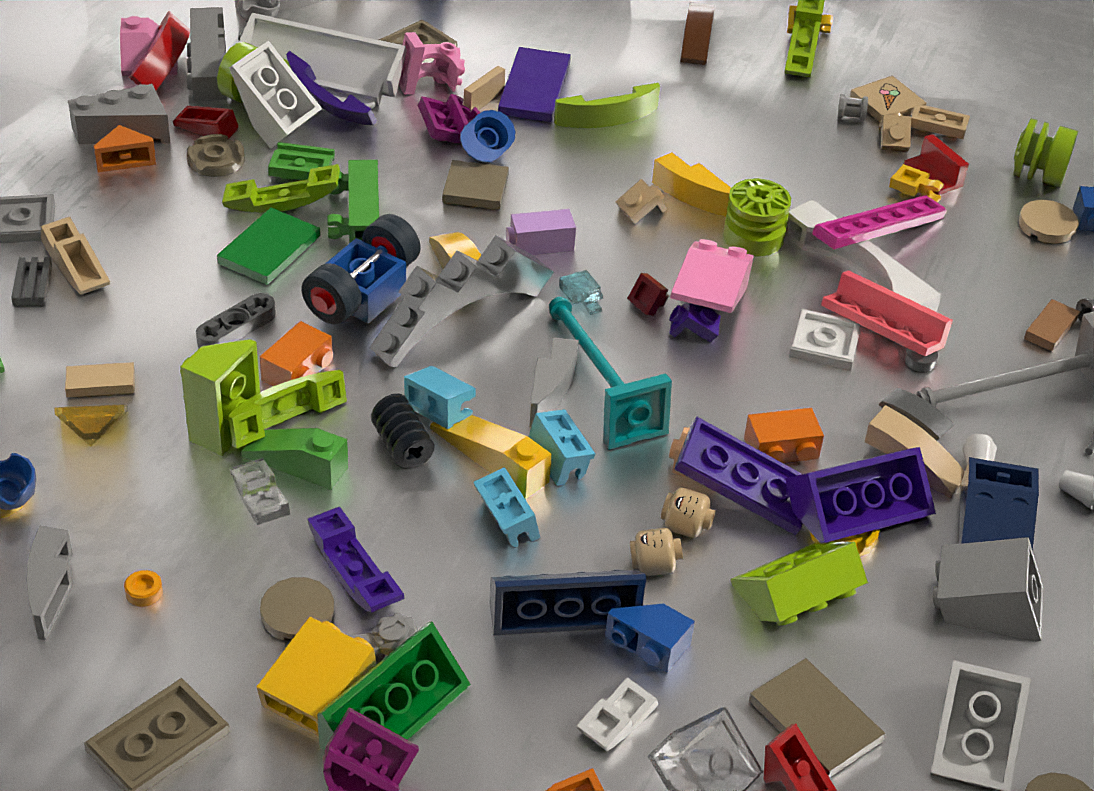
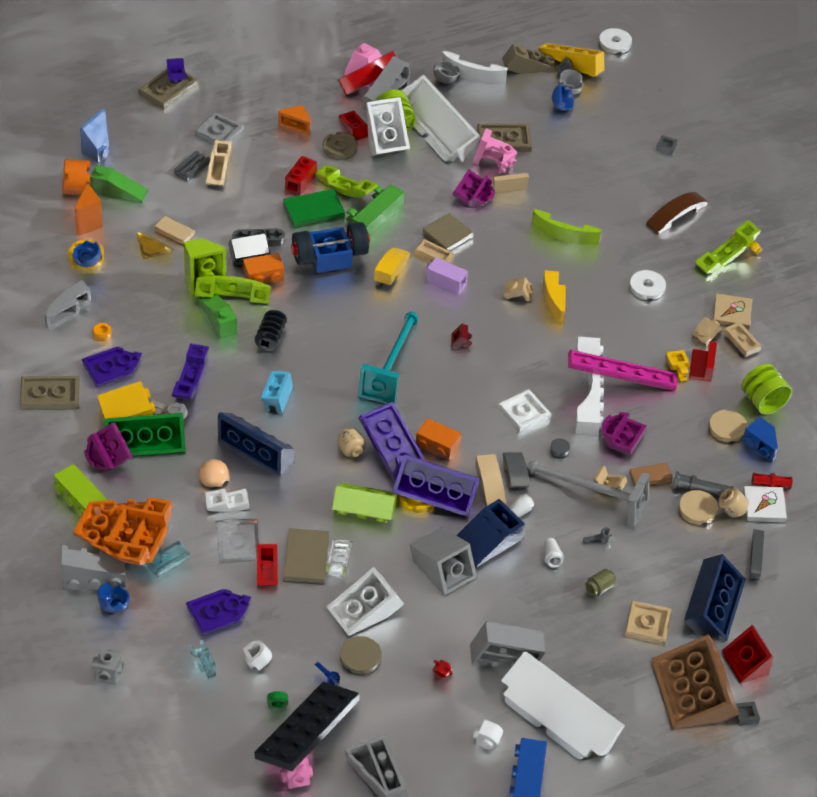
camera: 40 degrees right, 5 degrees up
light grey wedge [68,84,171,144] -> none
clear slope [230,458,290,525] -> none
dark tan tile [260,577,335,641] -> none
bright green plate [268,142,335,180] -> none
dark purple slope [286,50,377,126] -> none
dark grey arch [369,235,554,368] -> none
medium azure hinge [404,366,476,429] -> none
yellow slope [430,415,552,500] -> none
blue piece [460,110,516,163] -> none
dark purple tile [498,47,571,122] -> none
medium azure hinge [528,409,596,486] -> none
light grey slope [529,338,579,427] -> none
clear light blue plate [559,270,603,315] -> none
blue slope [605,603,695,673] -> none
tan head [630,528,683,577] -> none
dark purple bracket [669,302,721,343] -> none
bright pink slope [670,239,754,313] -> none
lime wheel [723,178,791,257] -> none
coral fence [821,270,953,356] -> none
light grey bush [837,94,868,121] -> none
none -> dark purple tile [82,347,142,386]
none -> light nougat hair [199,459,230,488]
none -> white brick [228,233,270,266]
none -> red brick [285,156,317,195]
none -> clear slope [326,539,353,578]
none -> tan tile [414,239,455,263]
none -> tan bracket [593,466,627,493]
none -> magenta slope [602,412,647,456]
none -> white tile [630,270,666,300]

